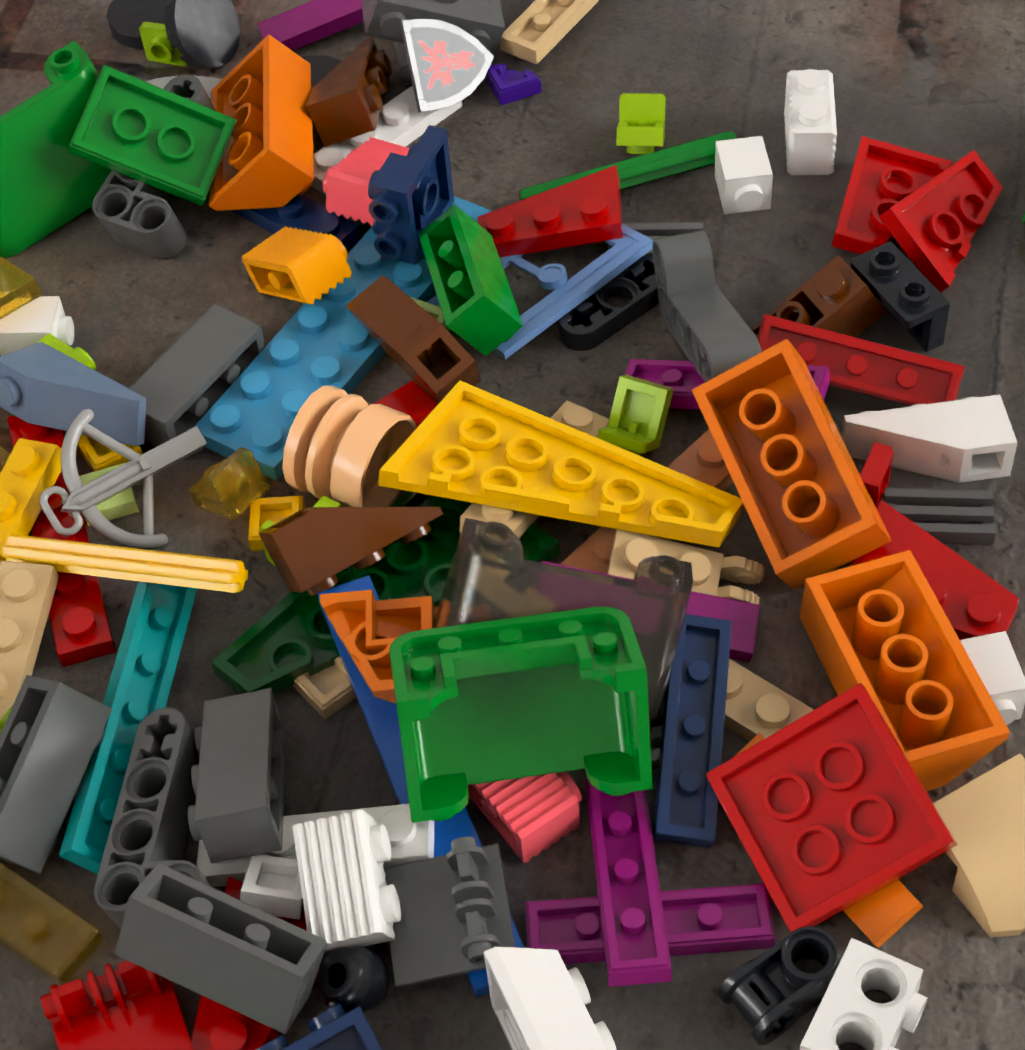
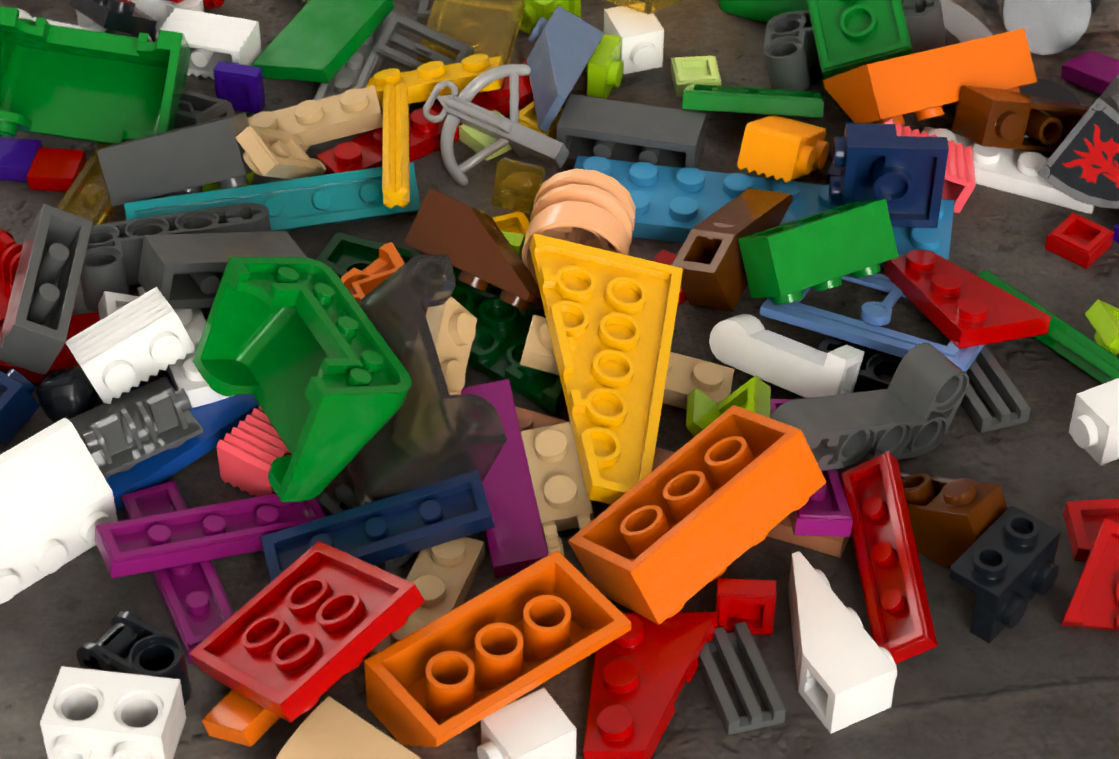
camera: 65 degrees right, 10 degrees down
none -> tan hinge [236,125,326,179]
none -> yellowish green tile [671,56,721,97]
none -> green tile [682,84,824,118]
none -> white leg [709,314,865,398]
none -> red tile [1045,213,1115,269]

